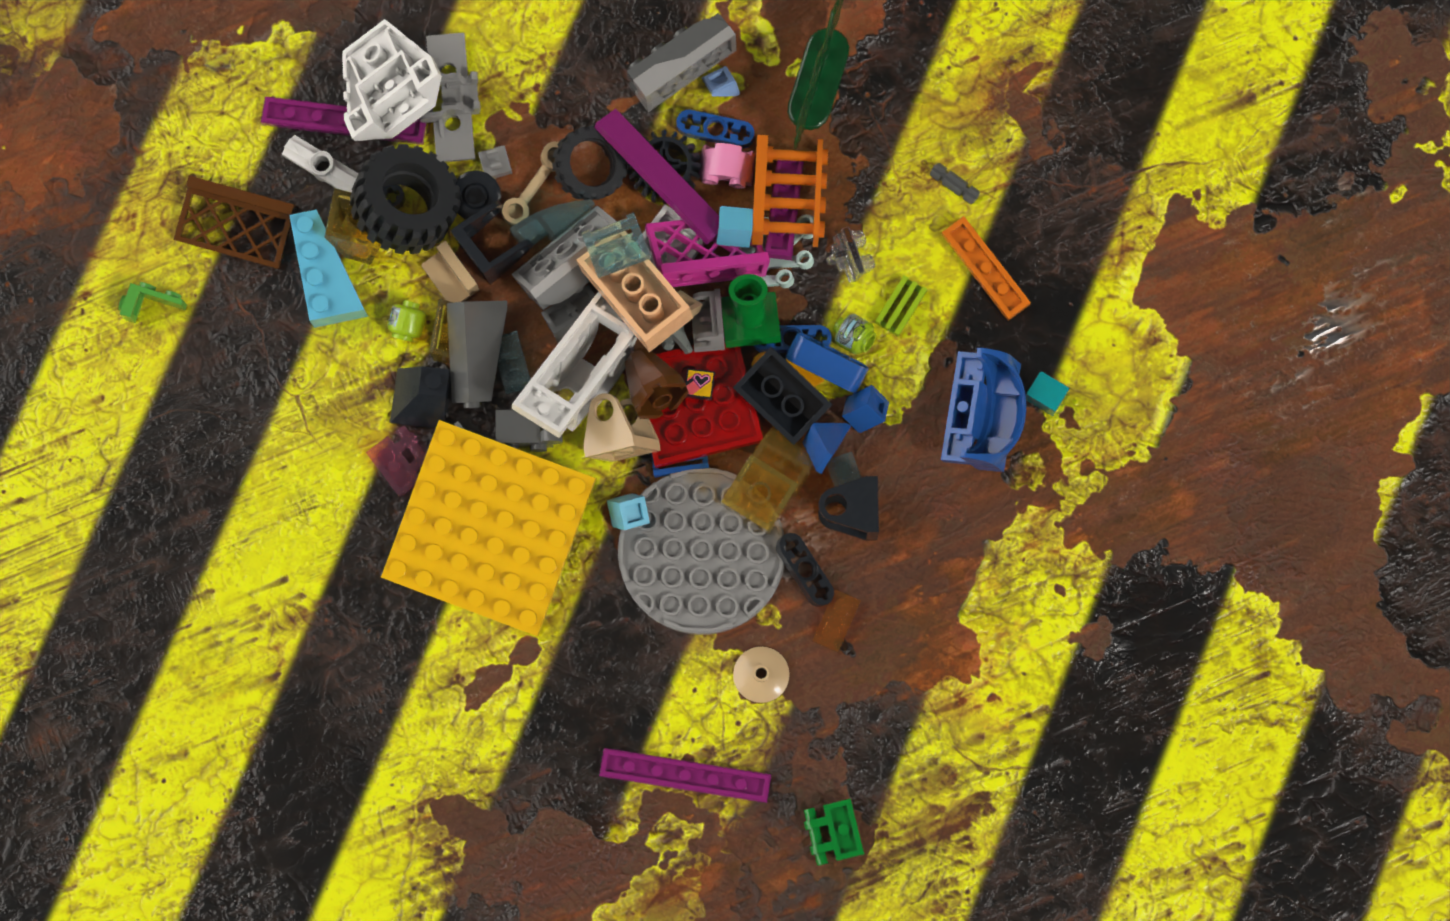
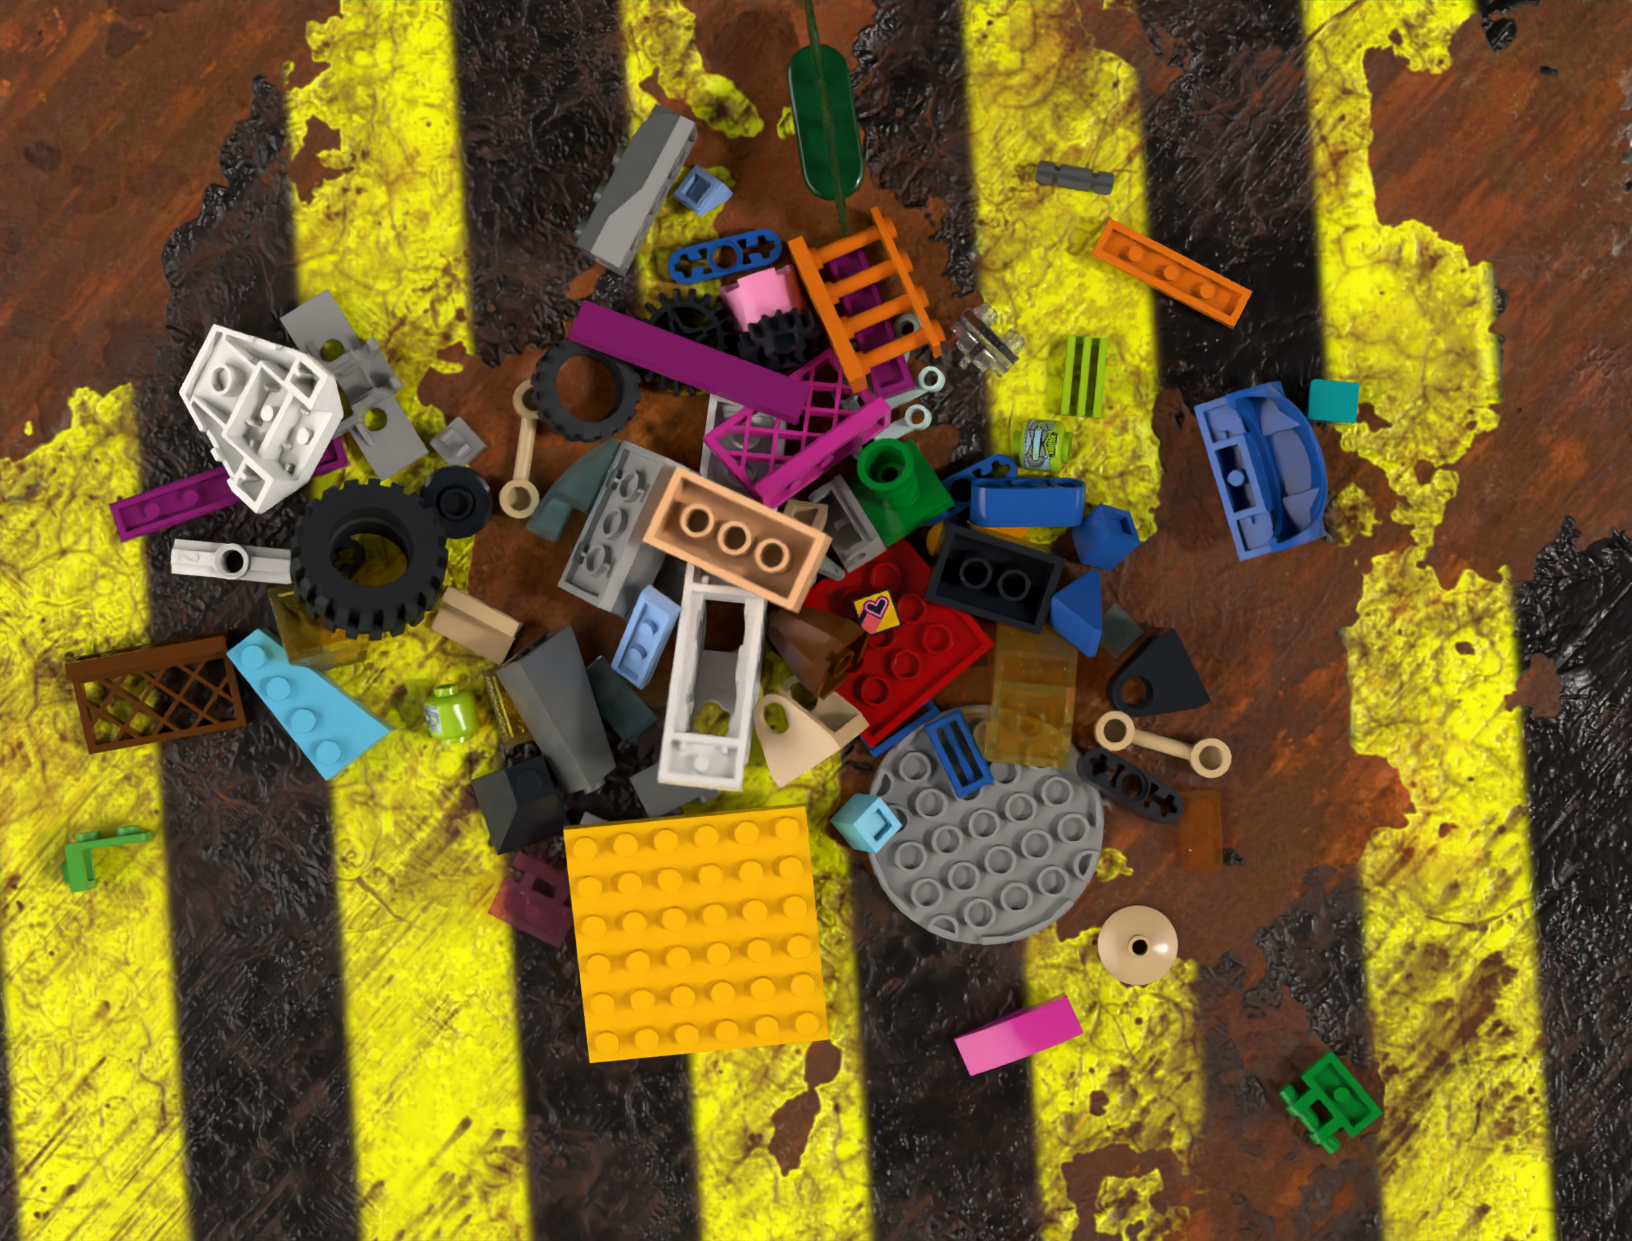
camera: 30 degrees left, 10 degrees up
black hose [451,201,533,285] -> none
clear light blue plate [581,212,651,278] -> none
magenta tile [599,748,771,803] -> none
medium azure panel [717,206,753,248] -> none
none -> light blue tile [610,584,681,690]
none -> black gear [737,308,826,375]
none -> blue tile [923,708,995,798]
none -> dark pink slope [954,992,1083,1076]
none -> tan piece [1093,710,1232,778]

